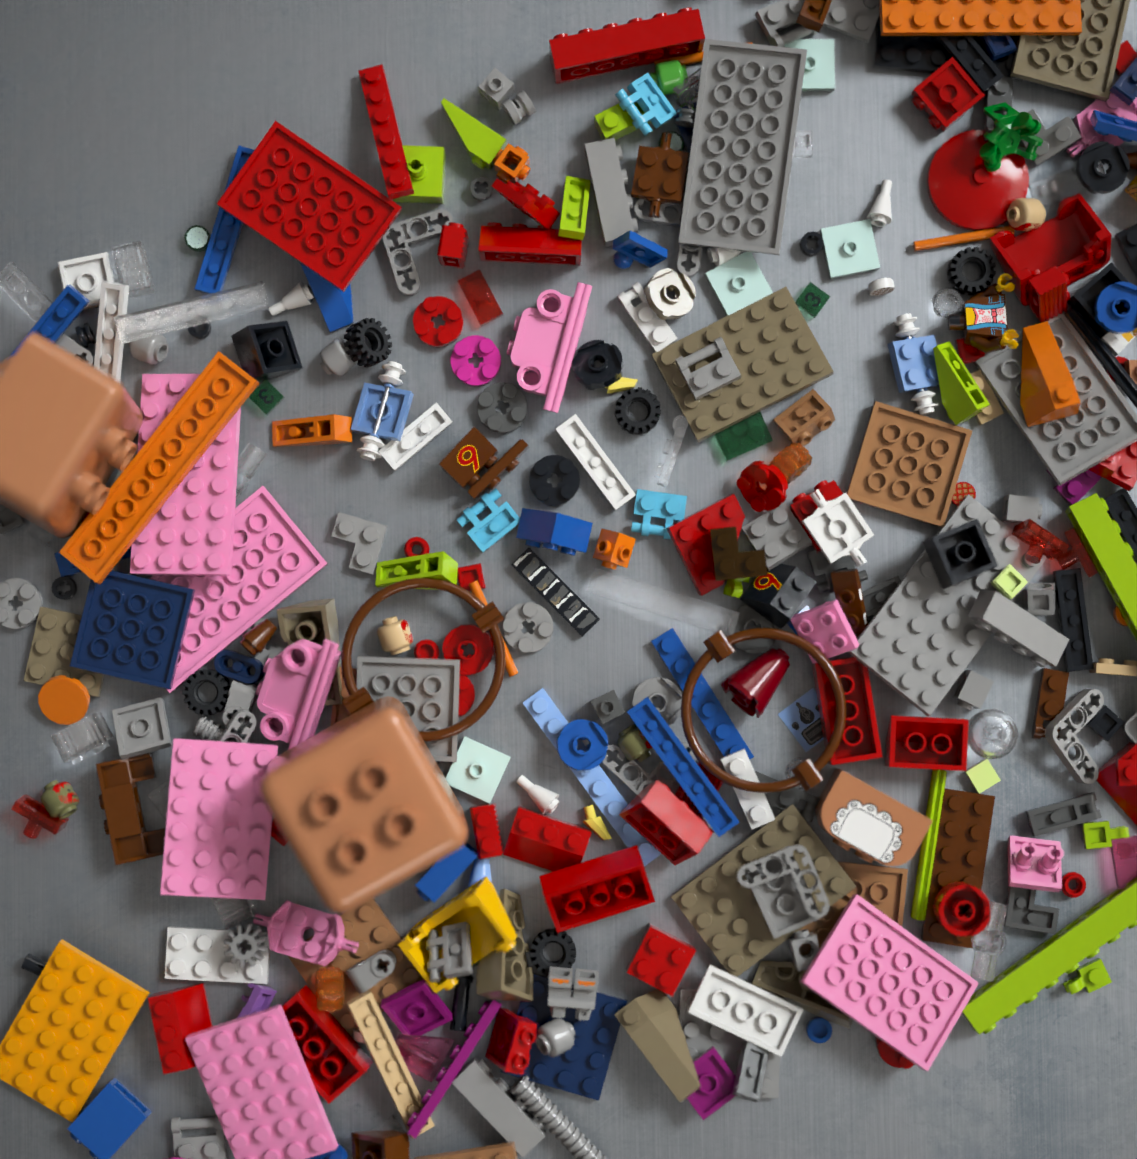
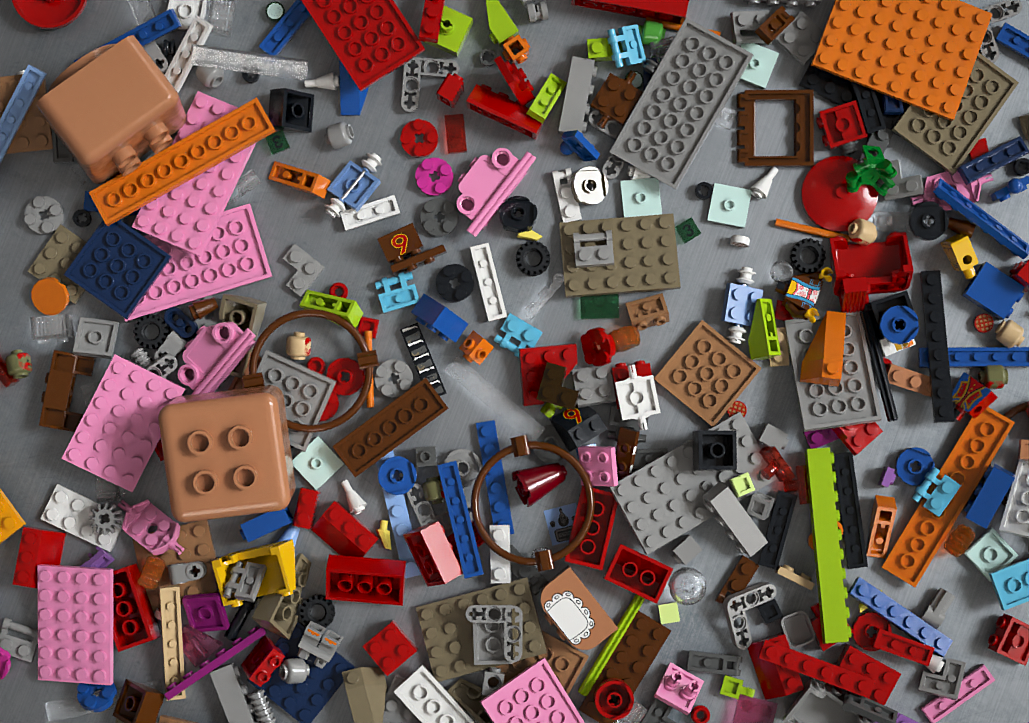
camera: 20 degrees right, 0 degrees up
black tyre [344,318,392,368] -> none
none -> reddish brown plate [332,378,449,478]
none -> reddish brown hinge [737,90,814,167]
none -> dark grey bush [839,141,858,156]

